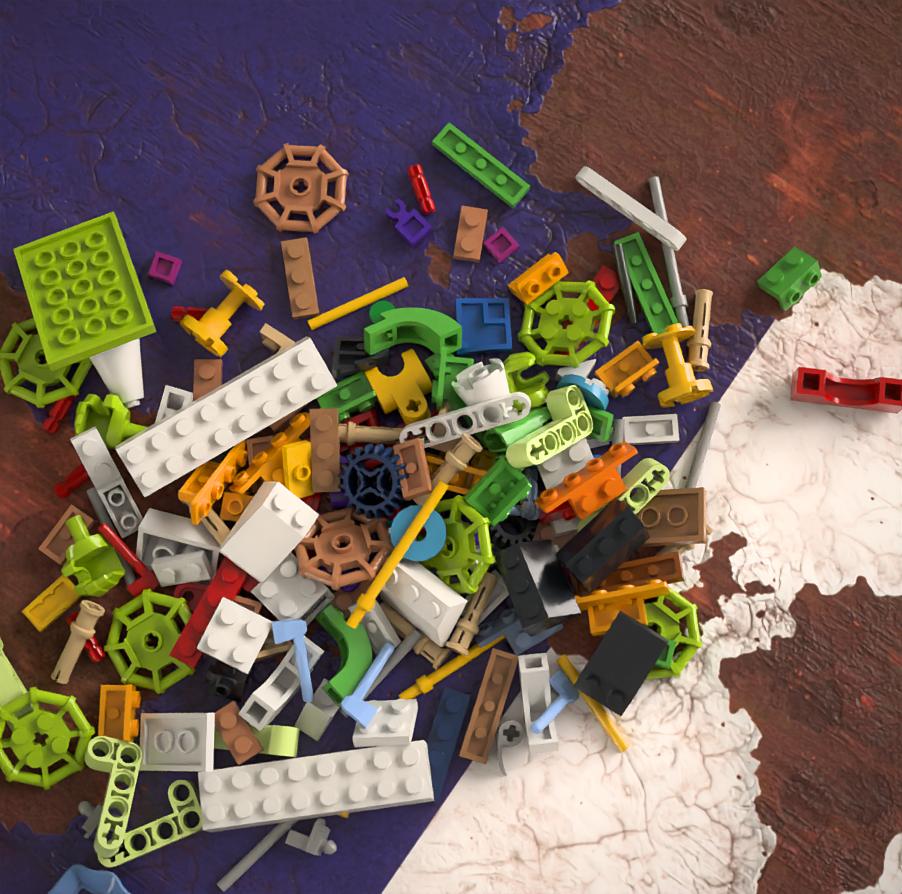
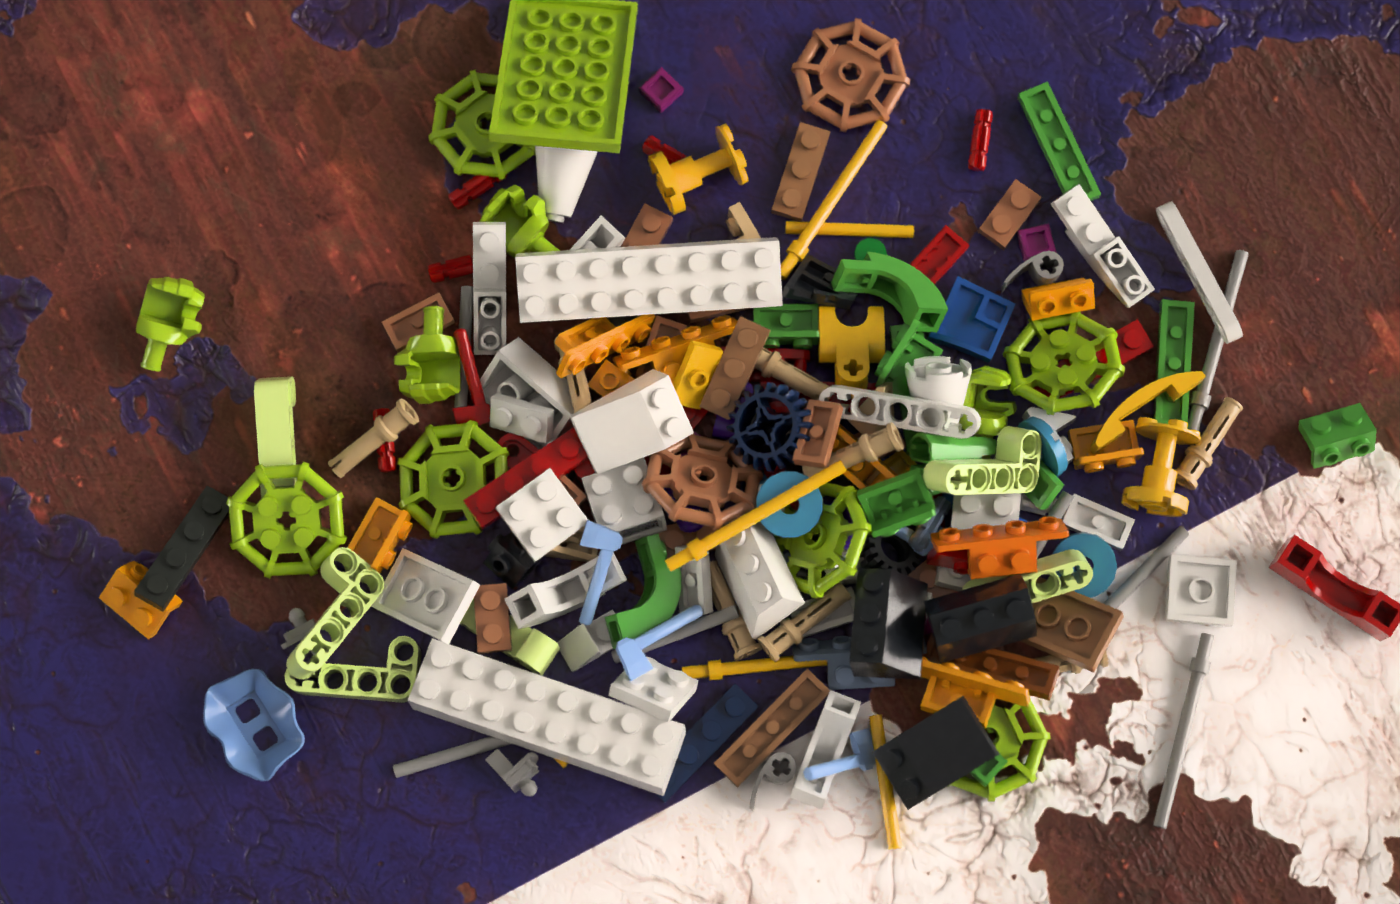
camera: 25 degrees right, 0 degrees up
yellow plate [21,575,82,633] -> none
dark purple plate [385,199,432,247] -> none
pearl dark grey bar [612,243,639,324] -> none
none -> yellow bar [781,120,887,280]
none -> red plate [909,225,970,285]
none -> light grey panel [1001,251,1064,293]
none -> white slope [1050,184,1155,308]
none -> dark azure tile [1052,532,1117,598]
none -> yellow slope [1090,371,1206,454]
none -> light grey bar [1153,633,1215,829]
none -> white plate [1165,554,1237,627]

